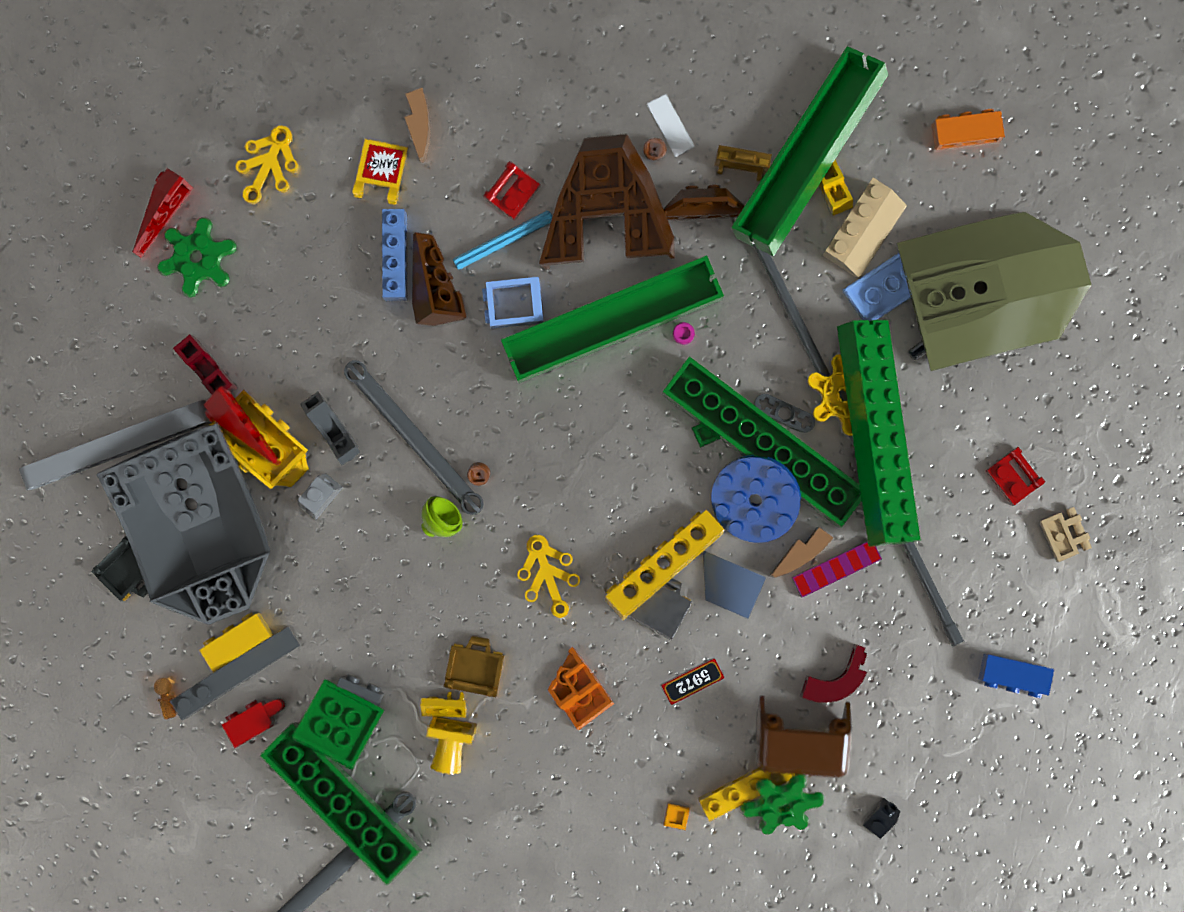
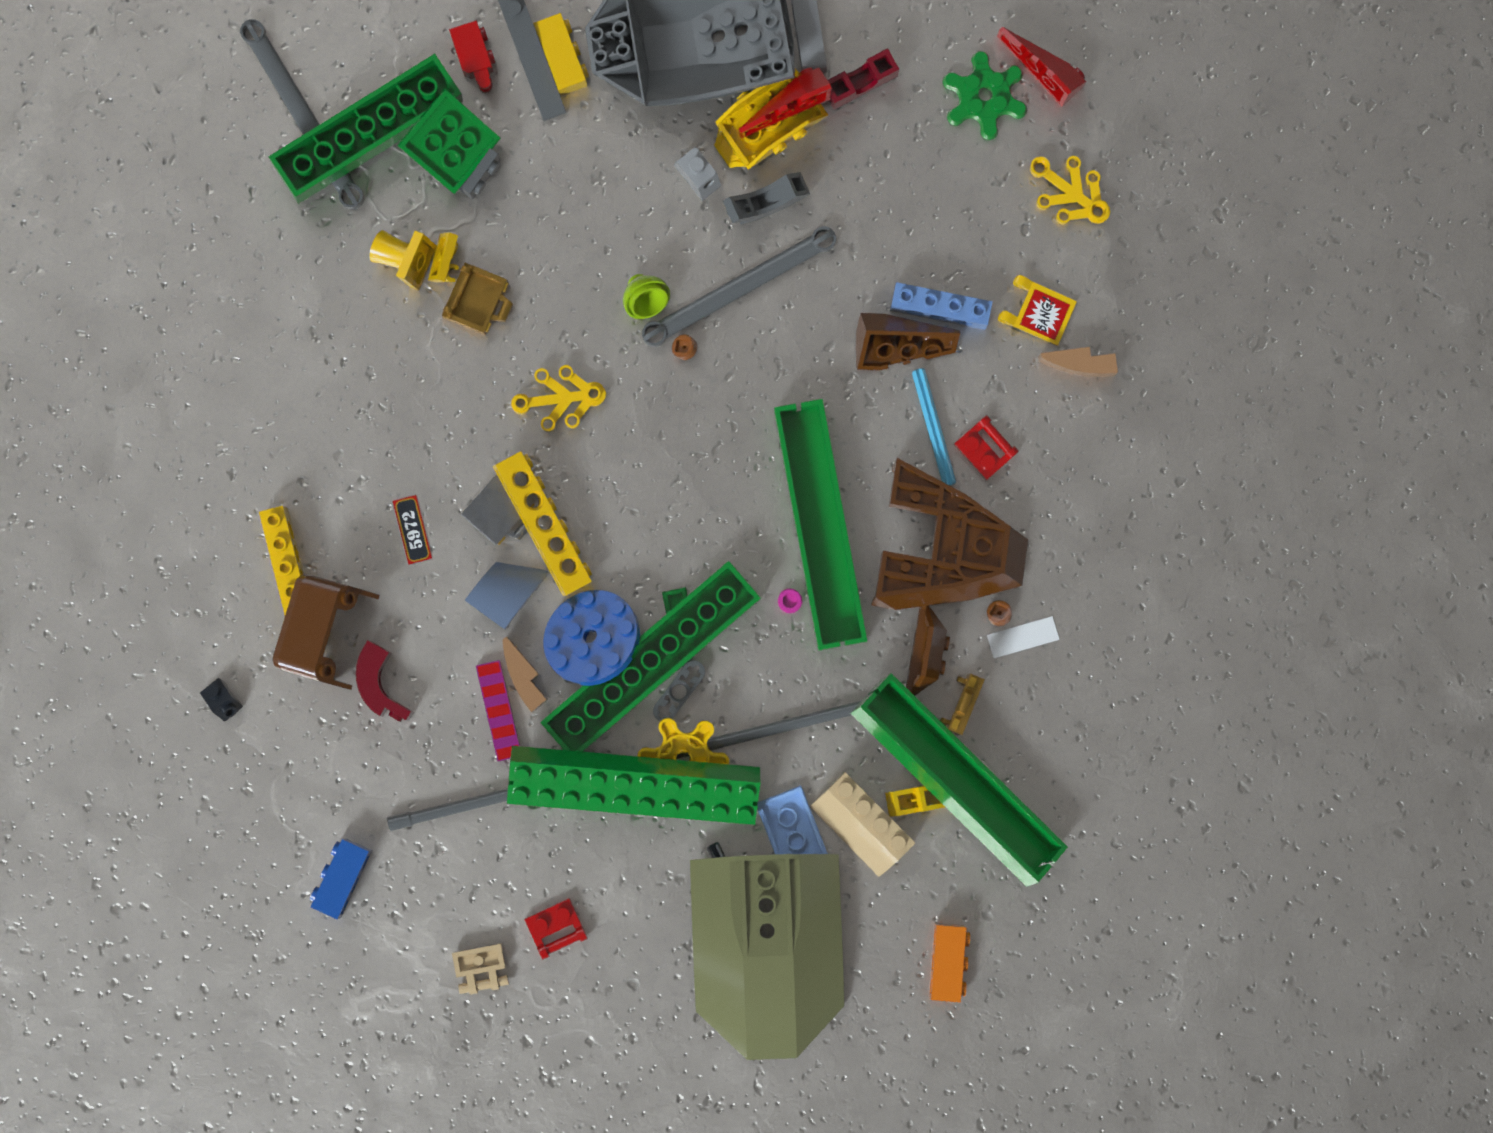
camera: 100 degrees right, 0 degrees up
light blue window [482,277,544,329] -> none
orange slope [548,647,614,730] -> none
light orange tile [663,803,690,830] -> none
green plate [740,774,825,835] -> none

